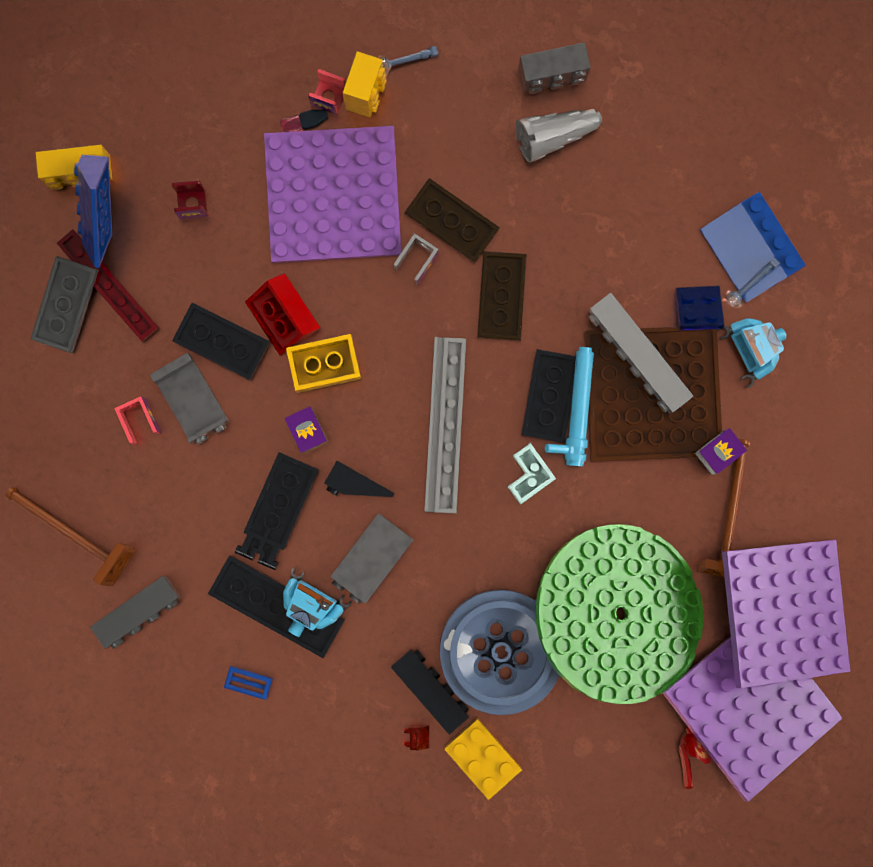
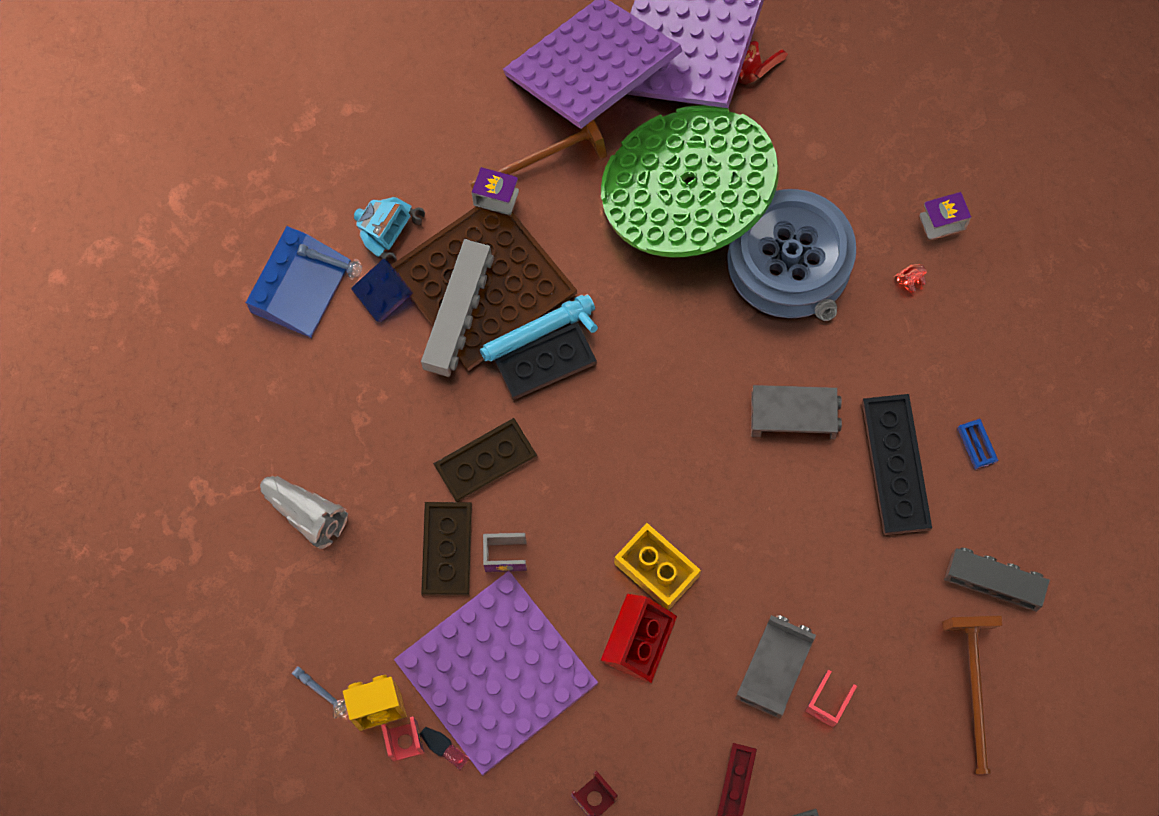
camera: 120 degrees left, 15 degrees down
black plate [172,303,270,381] -> none
black hinge [235,452,319,570] -> none
medium azure torso [283,568,352,637] -> none
dark purple piece [285,407,329,455] -> none
black slope [324,461,395,498] -> none
black brick [391,649,469,735] -> none
light grey plate [425,337,466,514] -> none
white sticker [444,630,472,658] -> none
yellow brick [444,717,522,800] -> none
light aqua brick [507,443,556,504] -> none
flat silver brick [518,43,591,94] -> none
none -> light grey plate [815,299,837,321]
none -> piece [919,192,971,240]

